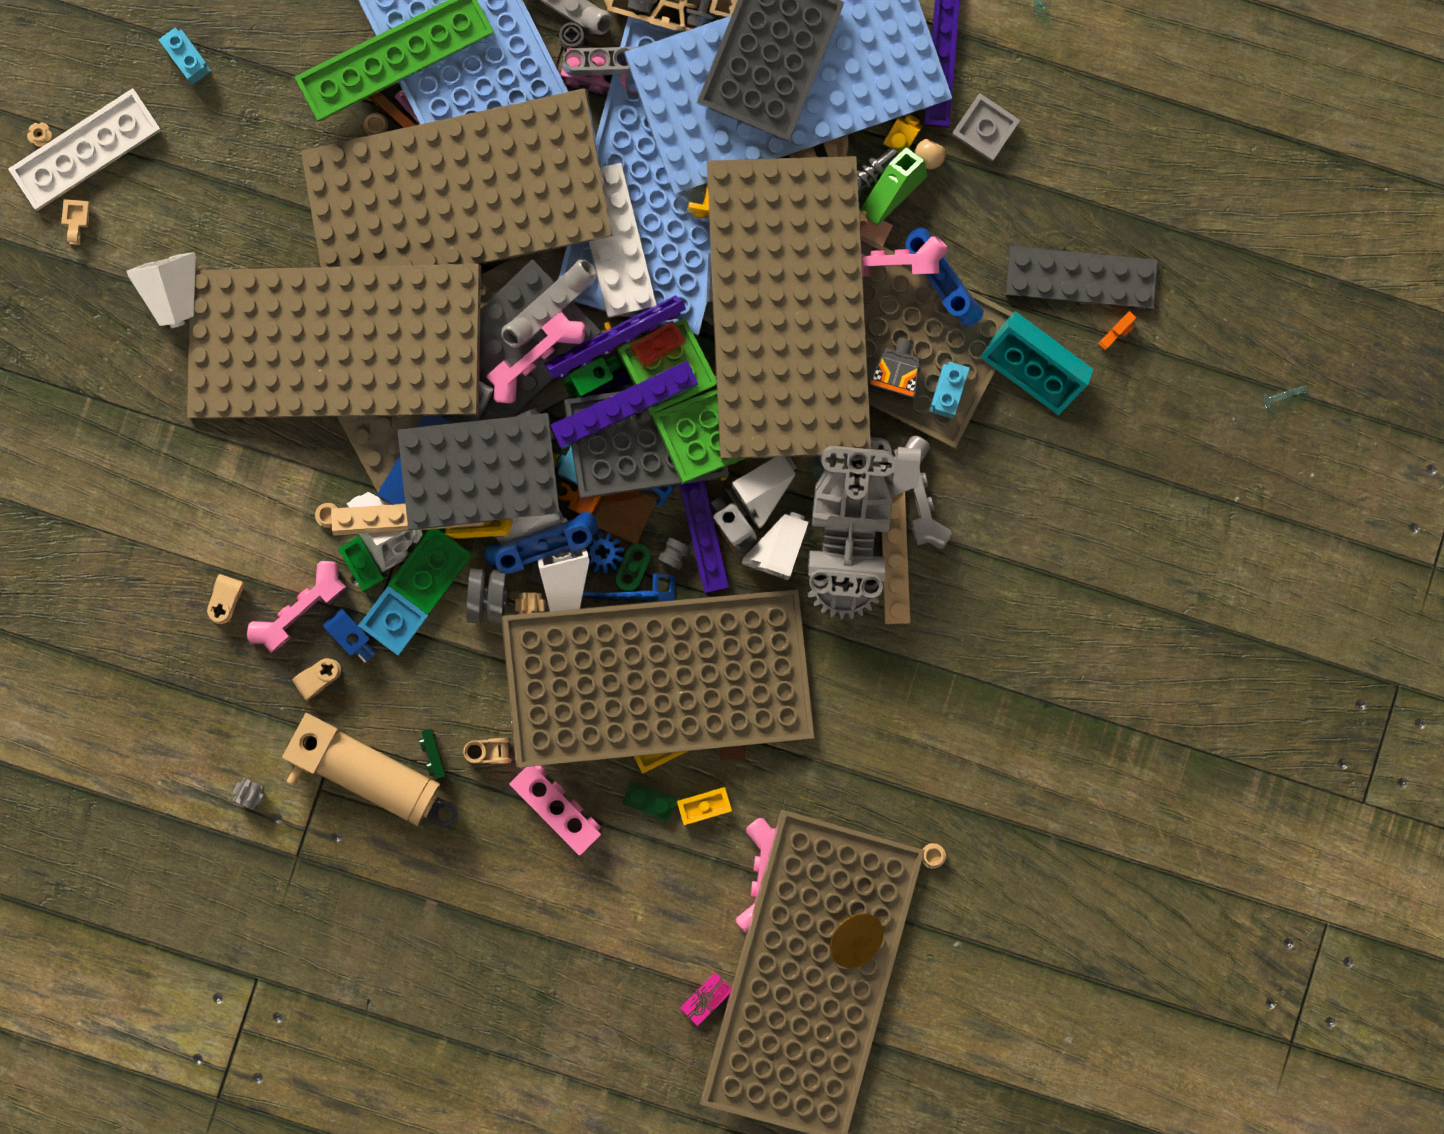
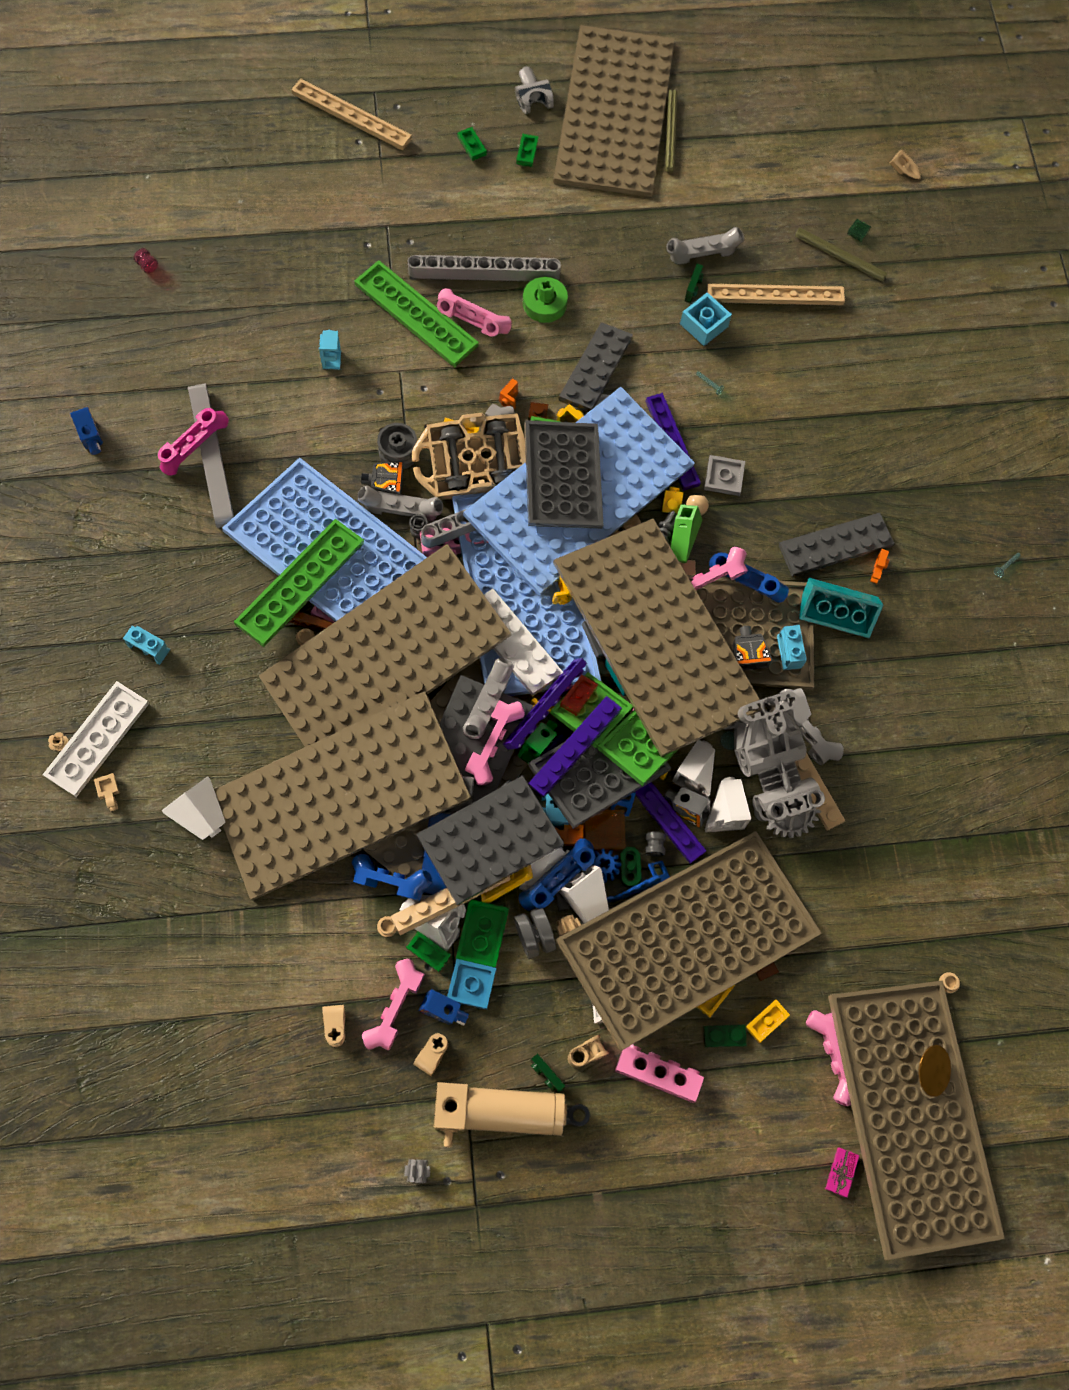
camera: 20 degrees left, 15 degrees down
none -> blue plate [352,854,433,901]

